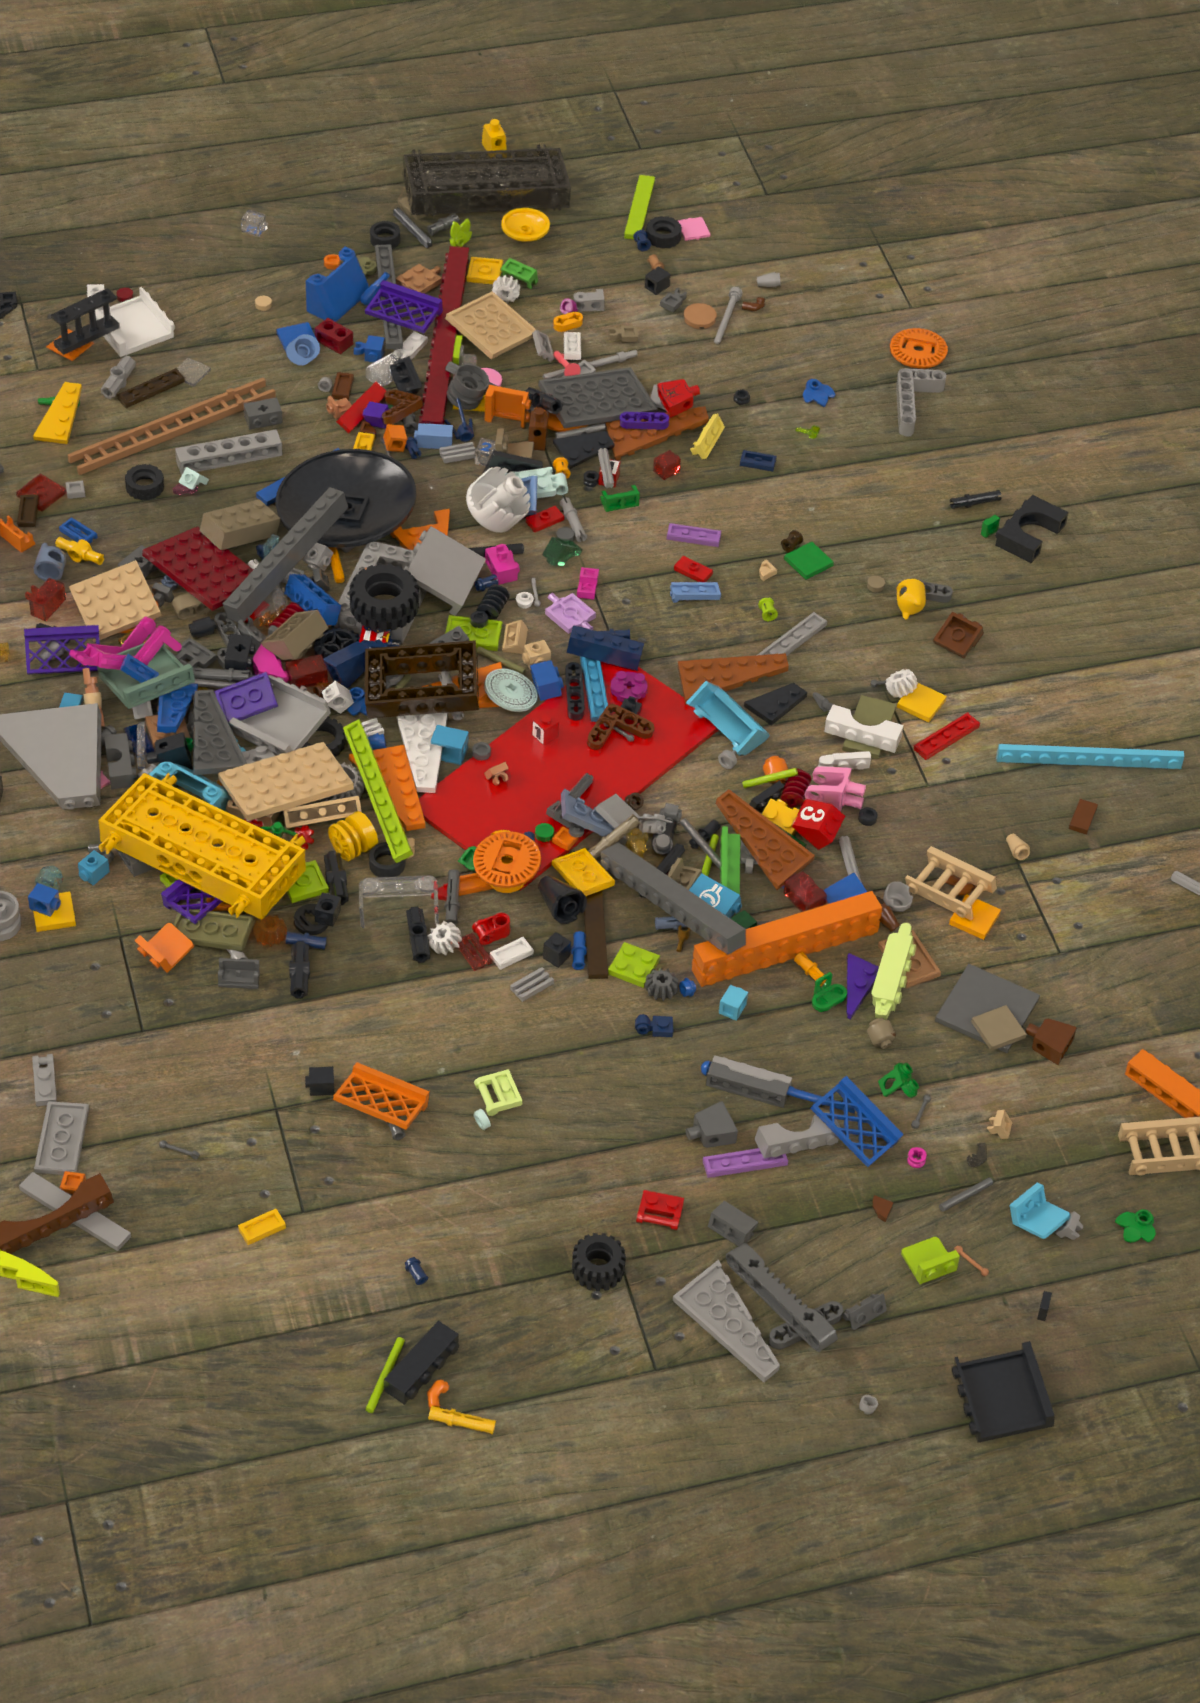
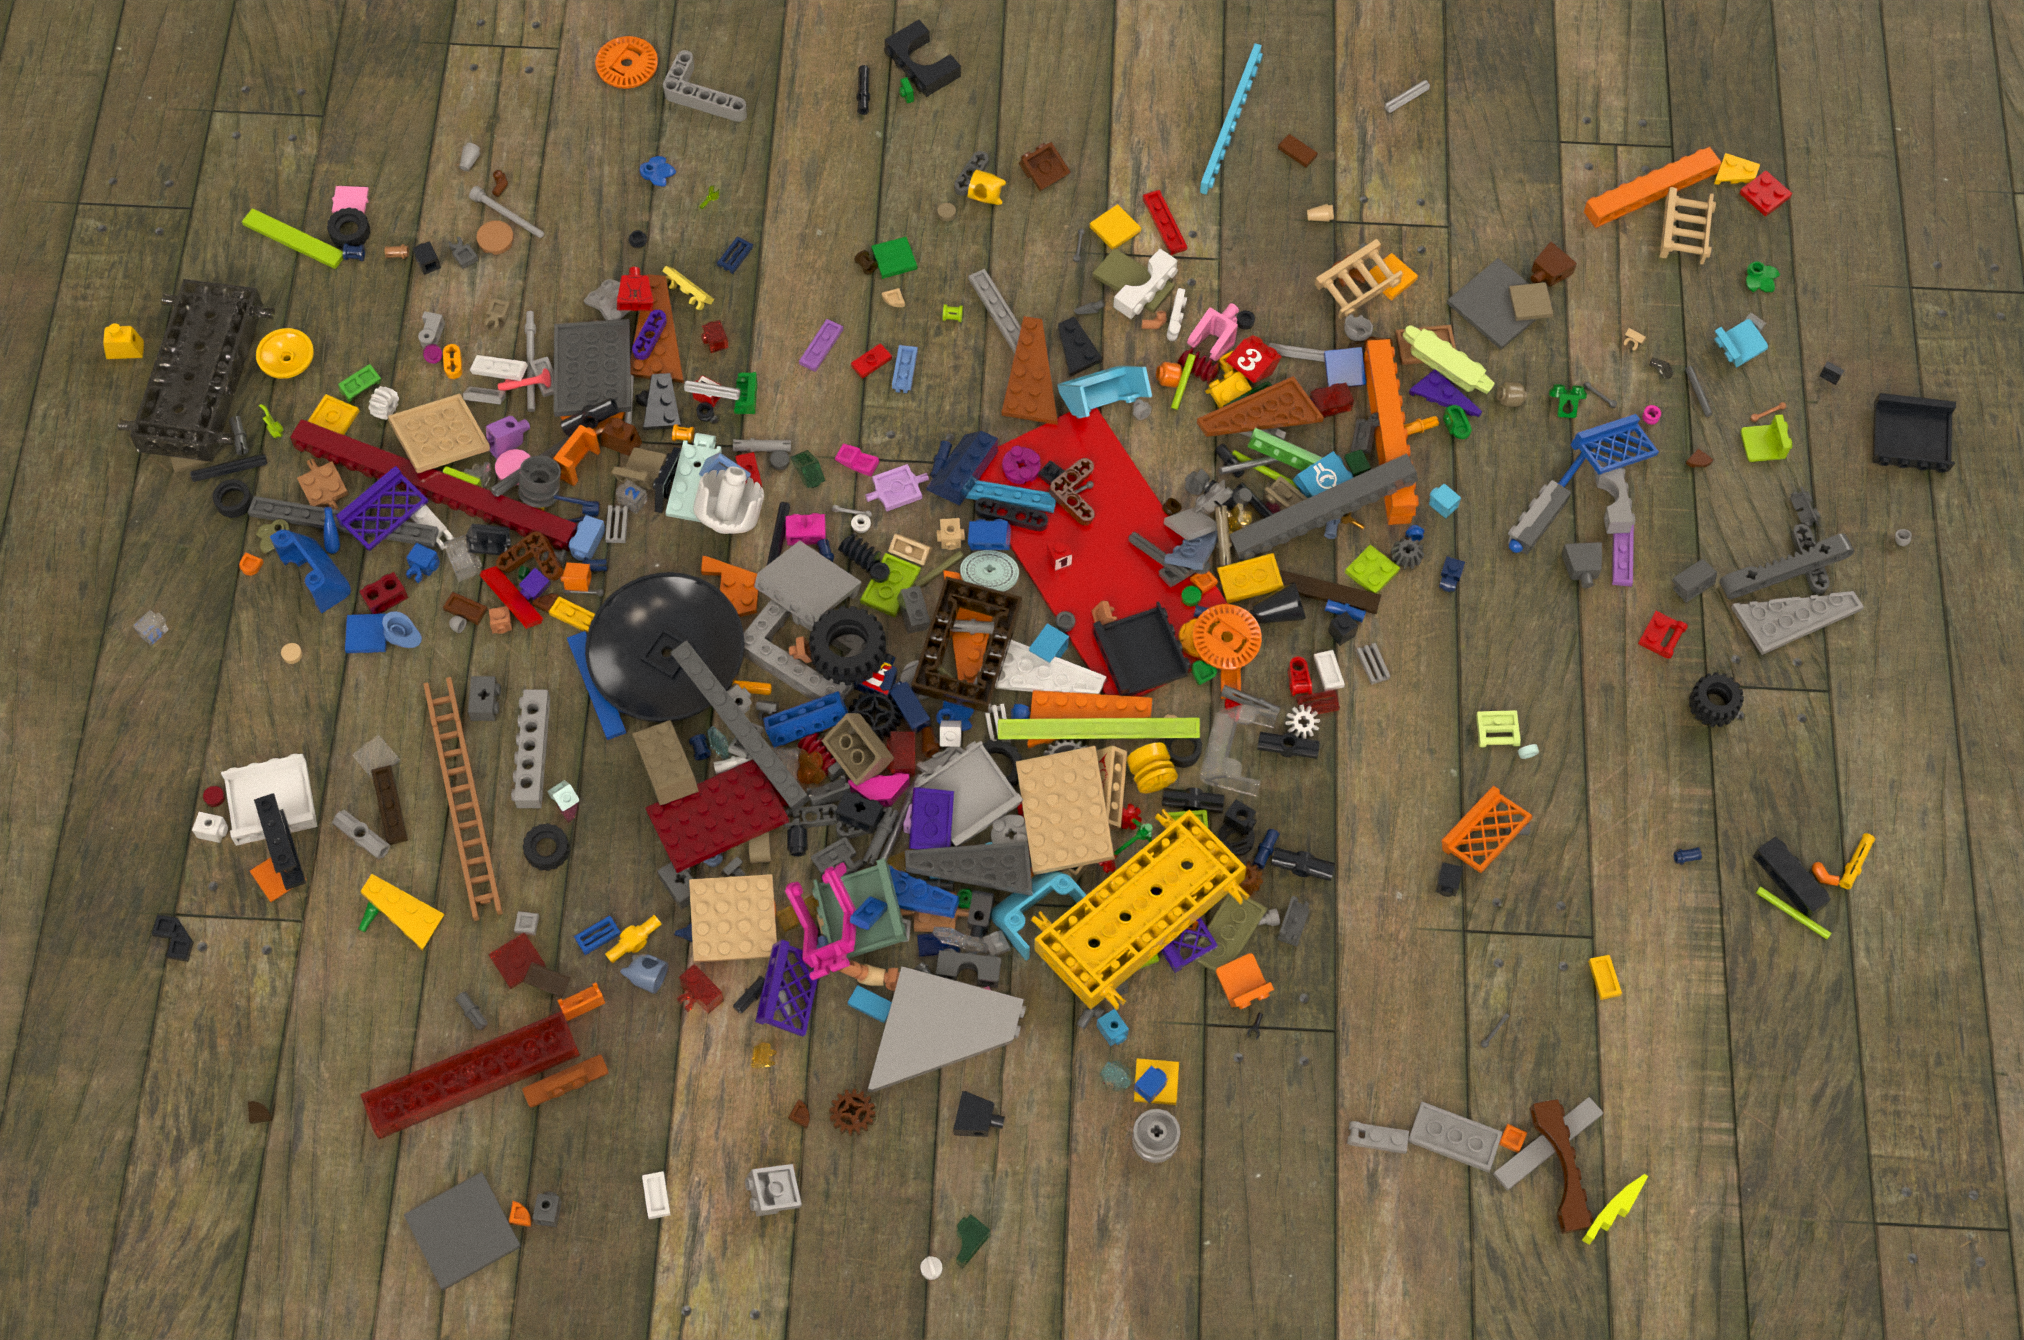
camera: 70 degrees left, 15 degrees up
black plate [749,781,784,811] -> none
white gear [886,669,918,698] -> none
none -> medium lavender torso [486,416,530,459]
none -> black panel [1092,601,1190,696]
none -> nougat arm [1142,311,1167,329]
none -> black hand [1247,1013,1263,1041]

